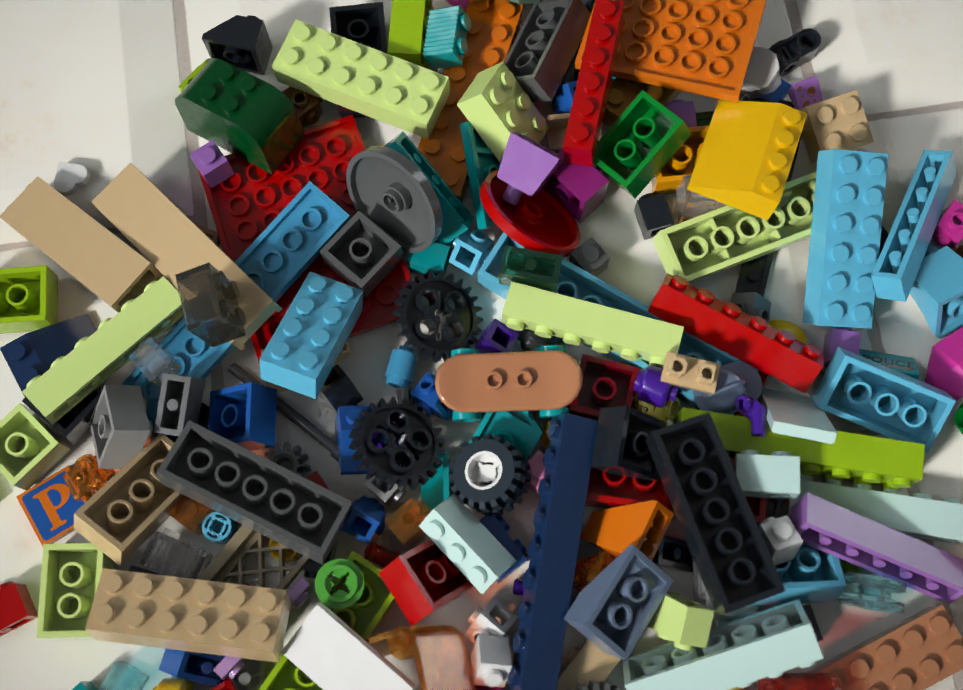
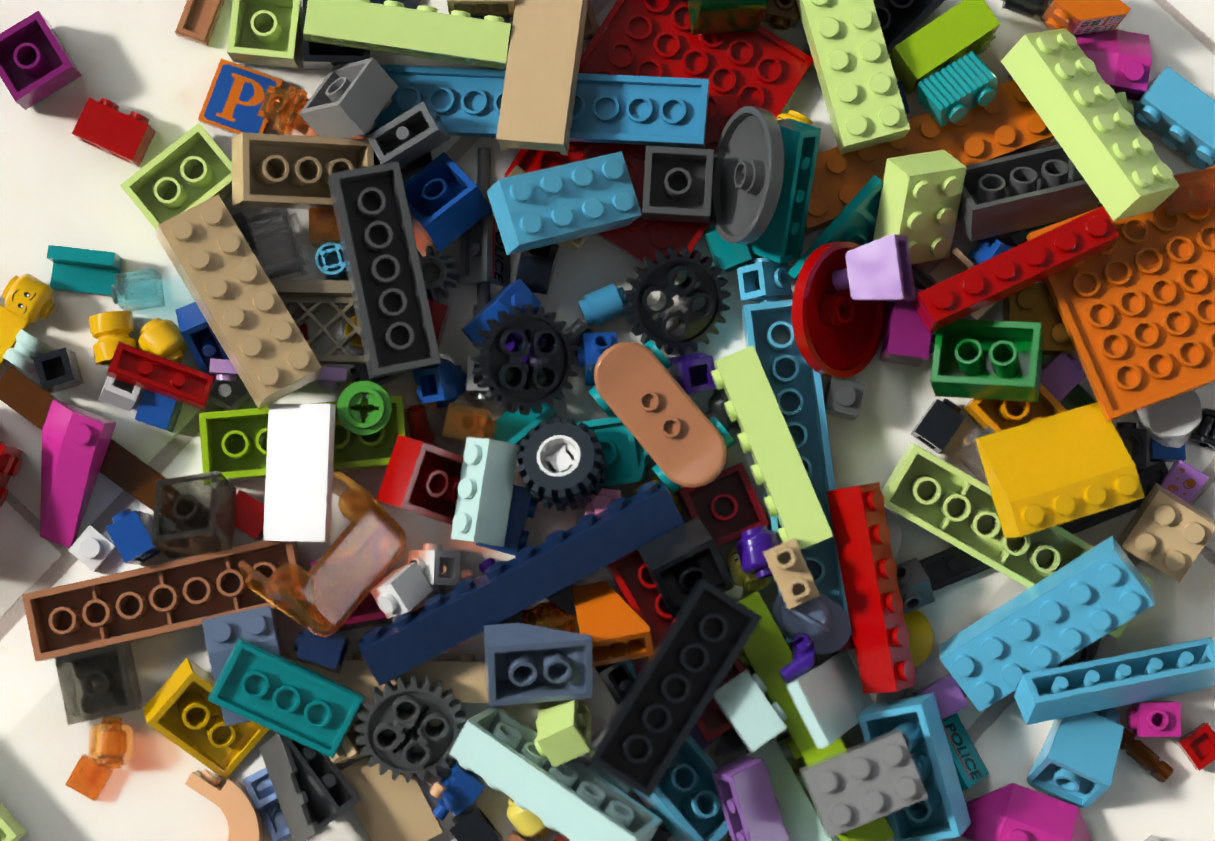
camera: 50 degrees right, 10 degrees up
clear brick [128,337,182,387] -> none
clear smoke brick [175,262,246,347] -> none
clear green brick [499,245,563,293] -> none
white brick [758,515,803,566] -> none
none -> dark grey panel [459,215,511,287]
none -> light grey brick [799,729,928,838]

